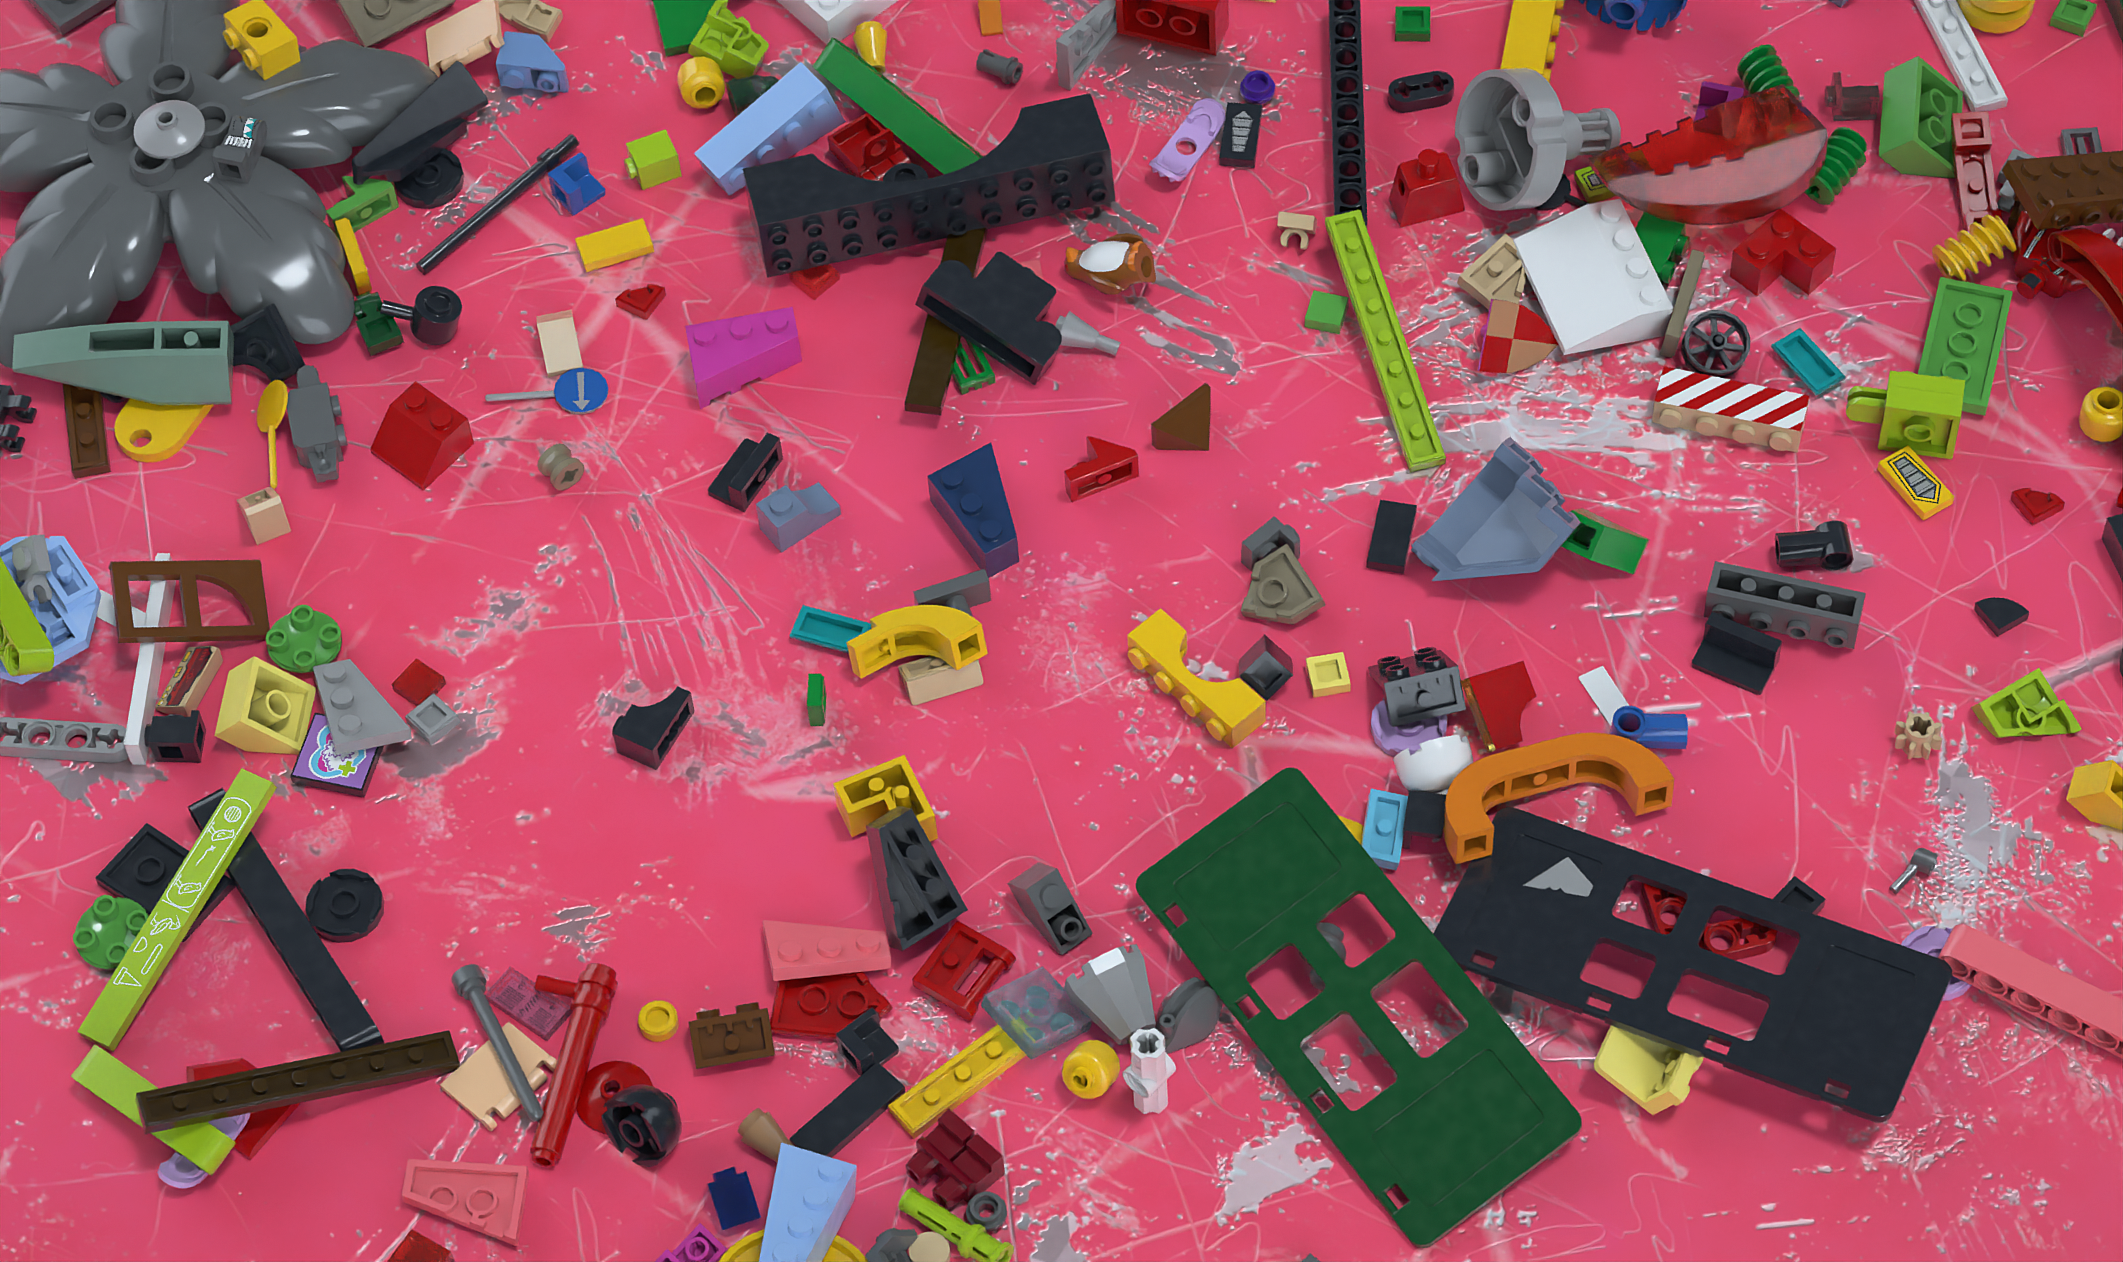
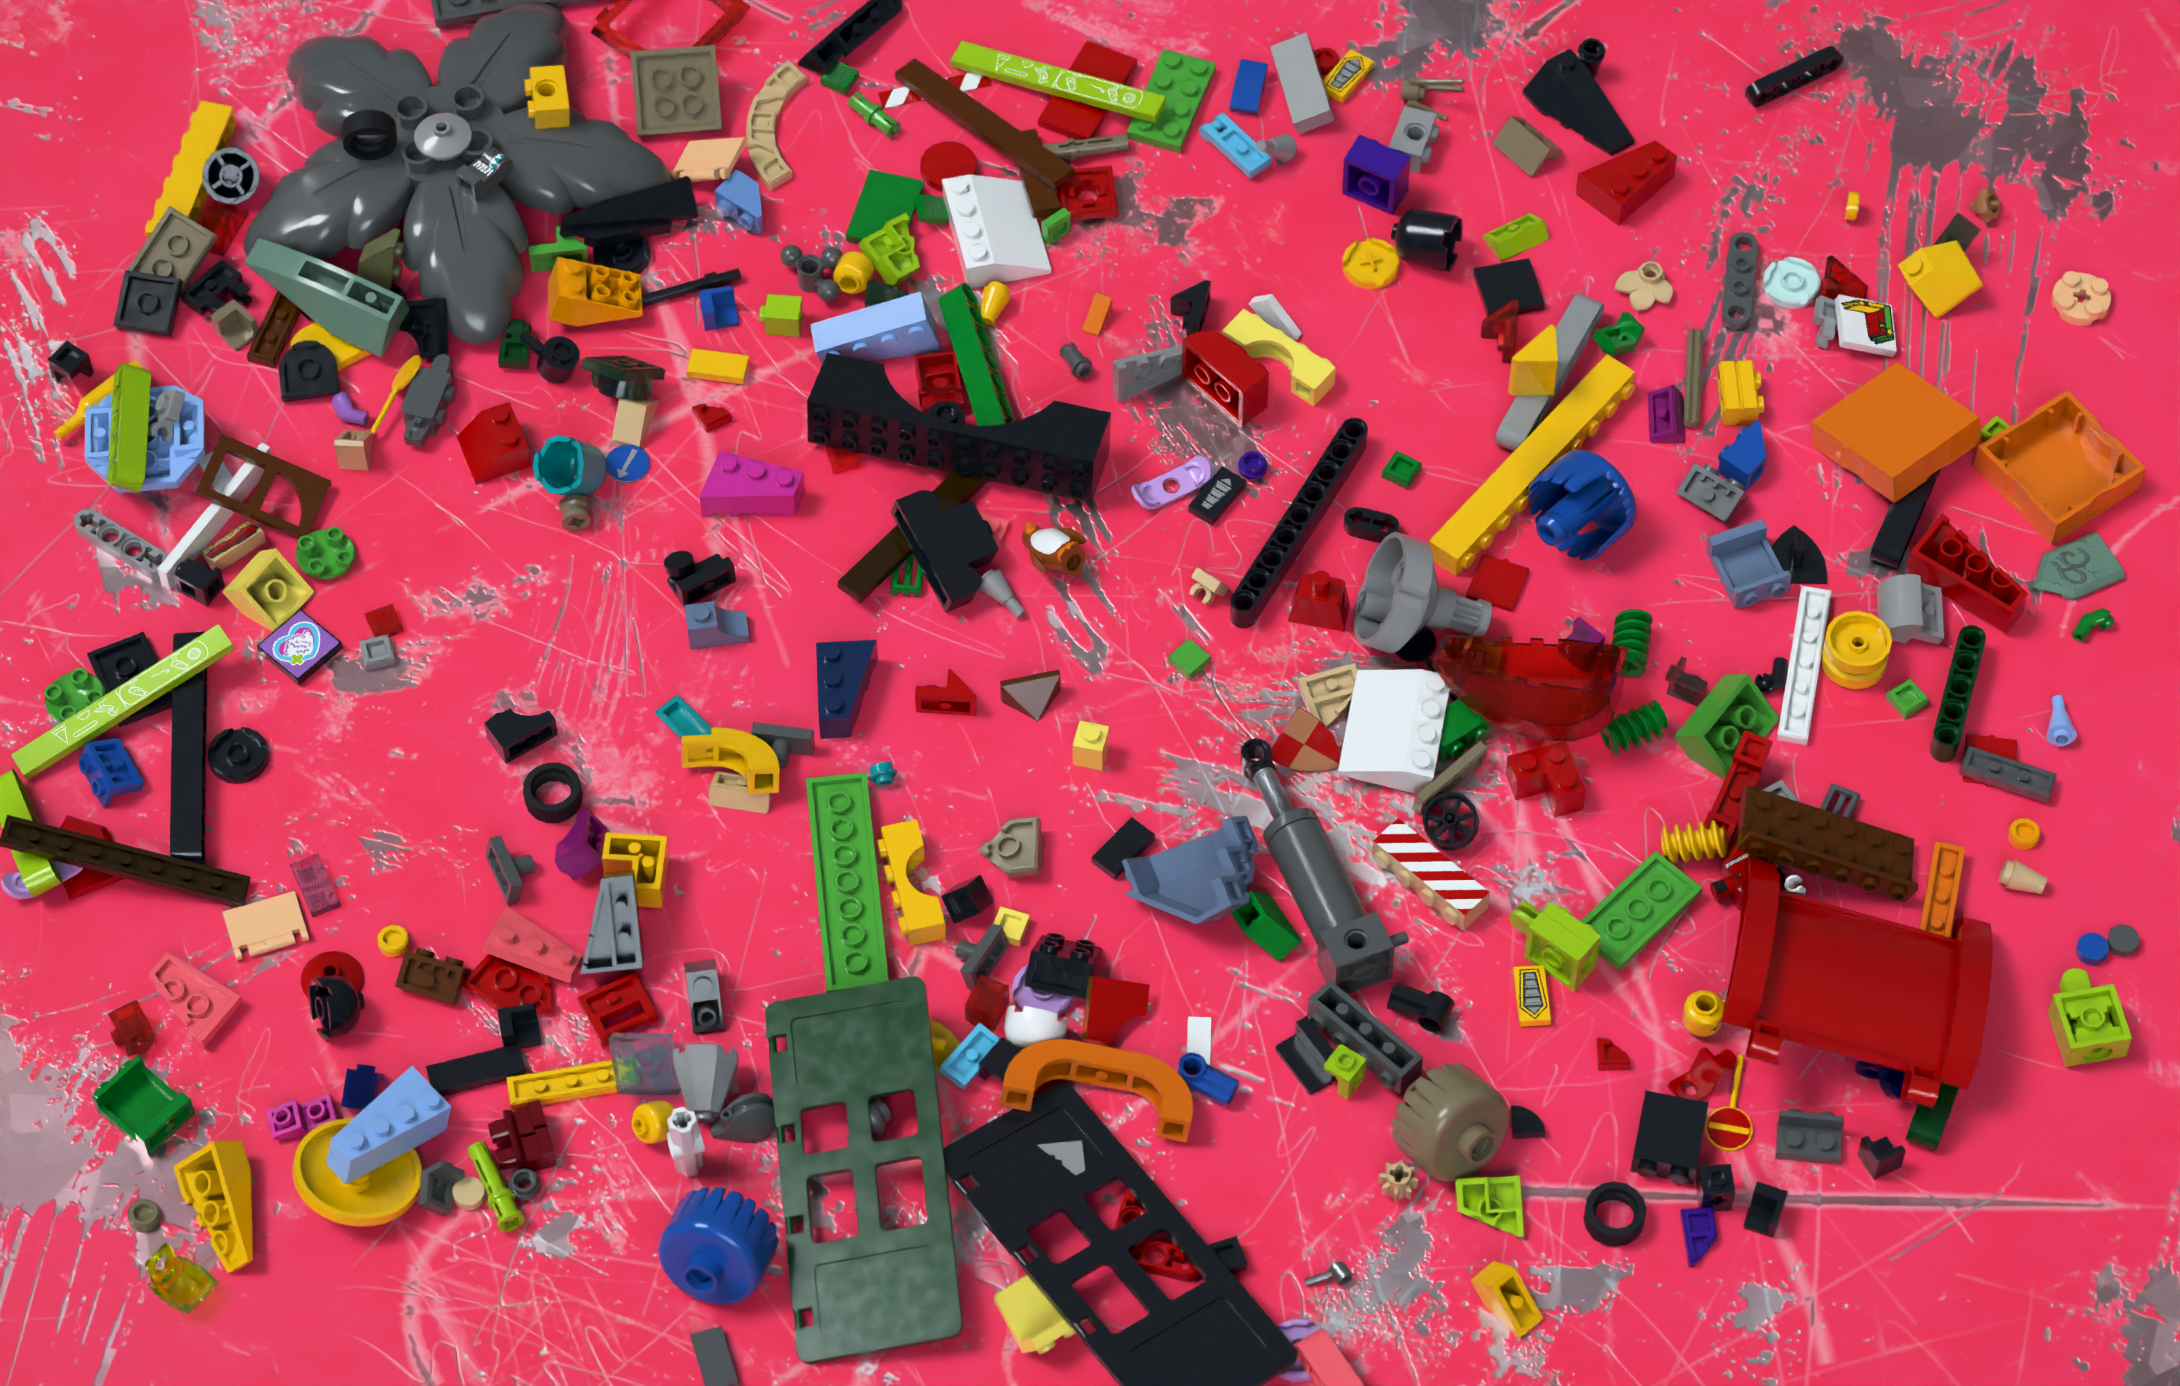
camera: 25 degrees right, 0 degrees up
light grey wing [313,659,412,755] -> none
yellow tile [335,217,372,295] -> none
dark grey piece [451,964,543,1122] -> none
red cylinder [530,963,618,1167] -> none
medium nougat cone [737,1108,794,1163] -> none
green tile [807,674,827,726] -> none
dark grey bracket [1241,517,1300,572] -> none
lime tile [1325,209,1446,473] -> none
teal tile [1771,328,1846,396] -> none
none -> blue bracket [78,738,144,807]
none -> dark tan panel [211,299,258,352]
none -> black tile [279,340,341,403]
none -> medium lavender arm [332,392,369,426]
none -> black tyre [341,109,397,161]
none -> olive slope [357,229,404,291]
none -> dark grey tile [485,835,535,905]
none -> black tyre [523,763,583,823]
none -> teal cylinder [533,435,607,496]
none -> light orange slope [548,257,643,326]
none -> magenta arch [554,808,607,881]
none -> piece [582,355,665,401]
none -> blue piece [658,1187,779,1305]
none -> black tile [664,551,695,578]
none -> dark grey piece [780,245,843,302]
none -> bright green plate [806,772,889,992]
none -> teal plate [868,762,897,787]
none -> dark grey tile [955,923,1010,992]
none -> clear red brick [965,975,1010,1031]
none -> light yellow brick [1072,720,1109,771]
none -> dark grey piece [1240,738,1409,994]
none -> lime bracket [1324,1044,1367,1100]
none -> dark tan piece [1392,1063,1510,1182]
none -> red piece [1466,554,1529,612]
none -> black arm [1755,657,1788,694]

